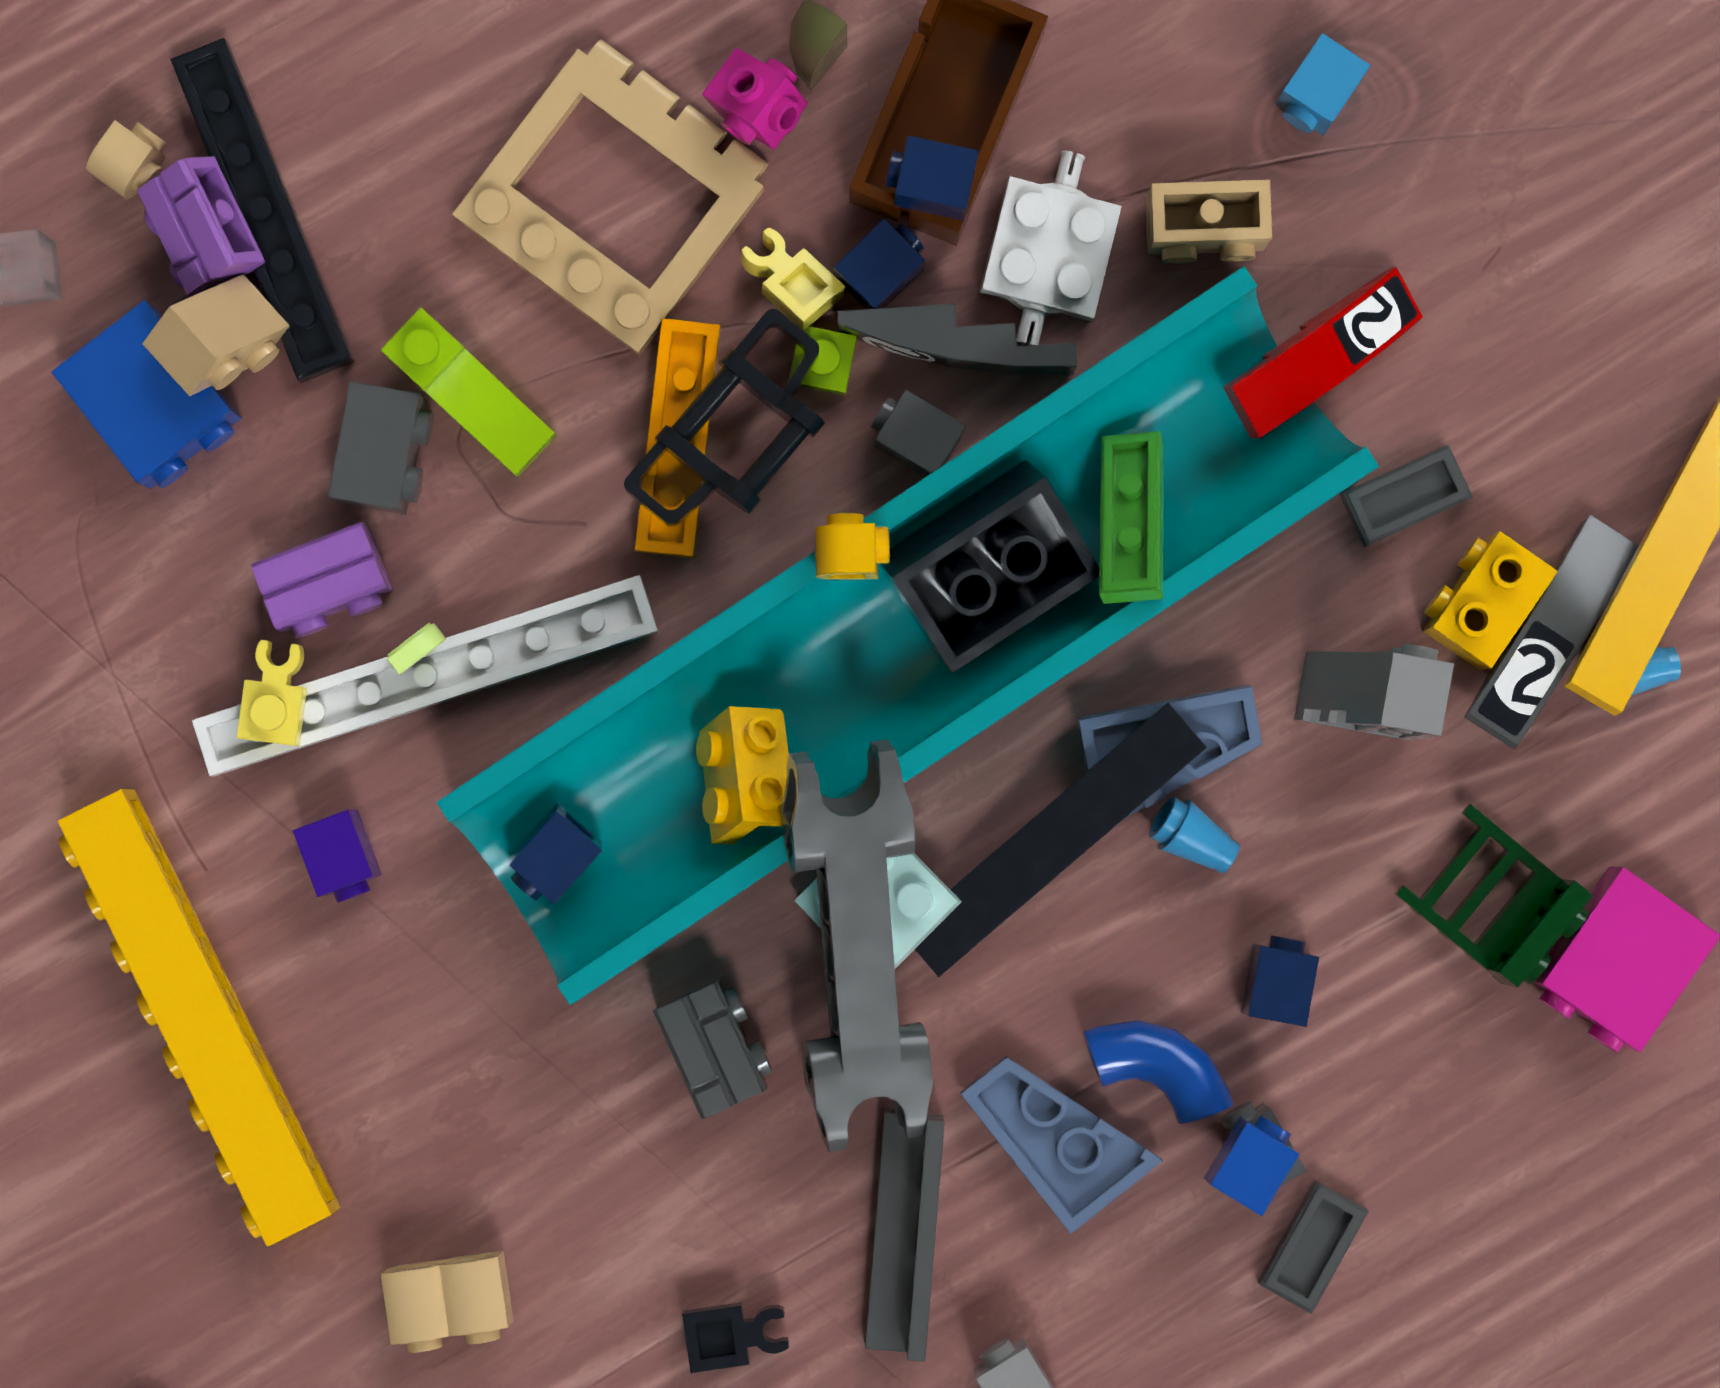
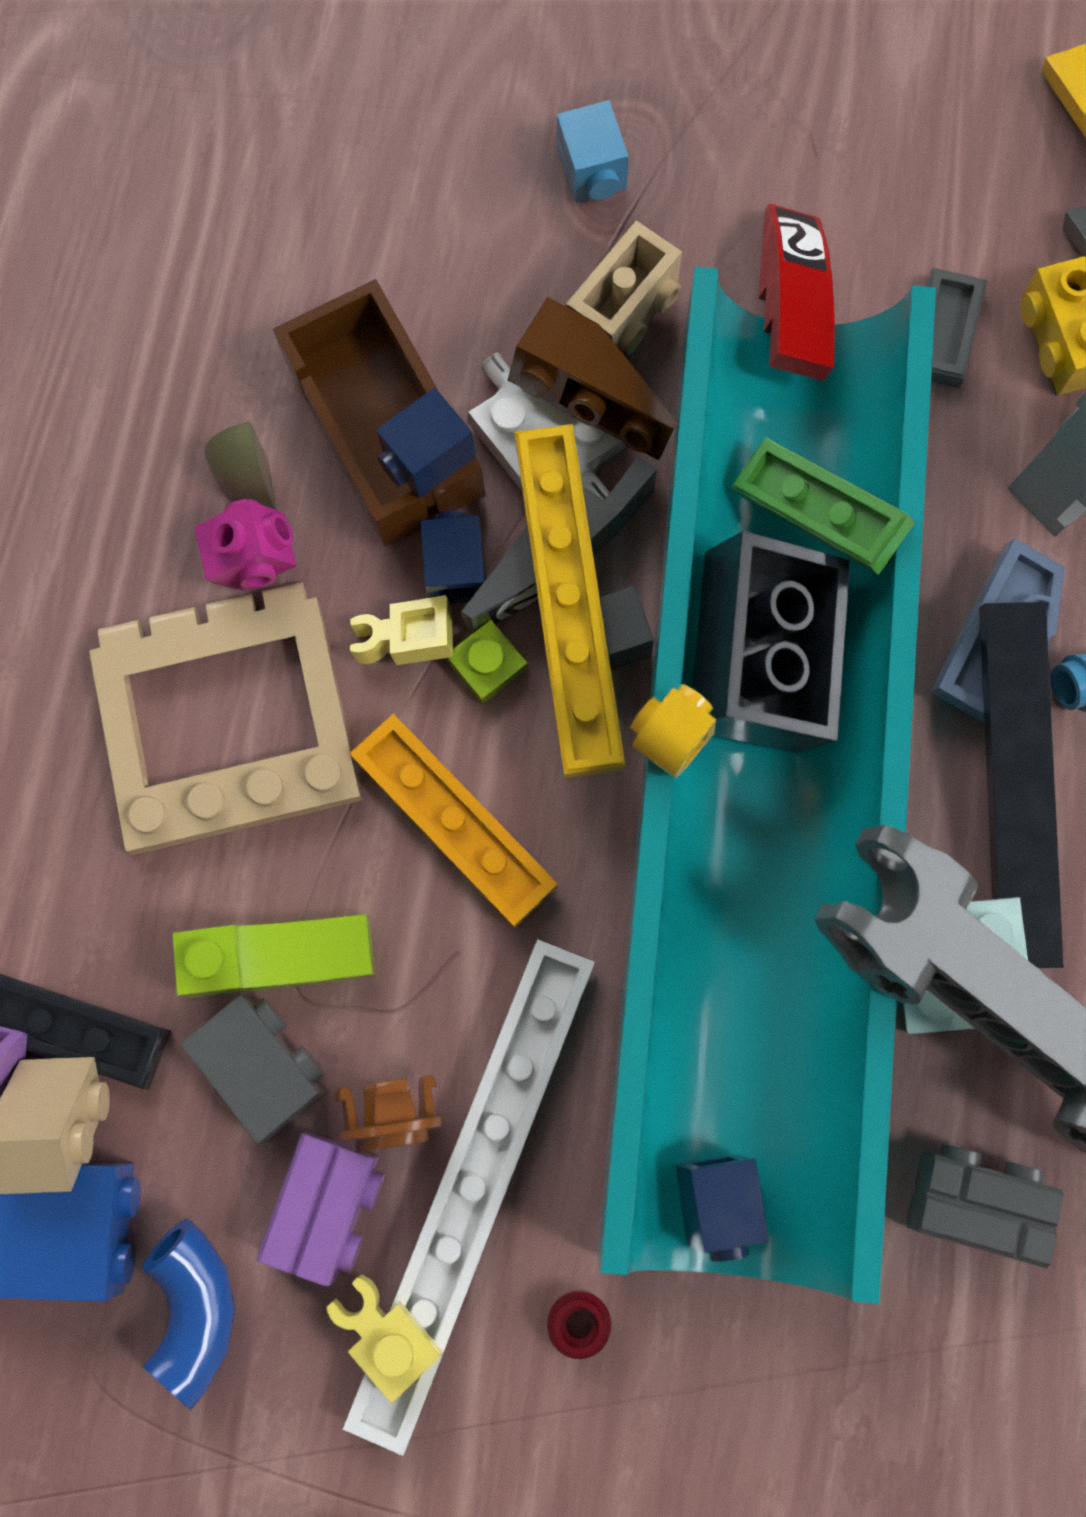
camera: 45 degrees left, 10 degrees down
dark purple brick [292,809,382,903] -> none
yellowish green tile [387,622,446,676] -> none
black bar [624,309,825,527] -> none
yellow bracket [696,706,789,845] -> none
none -> blue cylinder [142,1219,235,1411]
none -> dark orange piece [336,1075,443,1152]
none -> reddish brown slope [507,297,677,460]
none -> yellow tile [514,424,626,779]
none -> dark red plate [547,1290,611,1359]

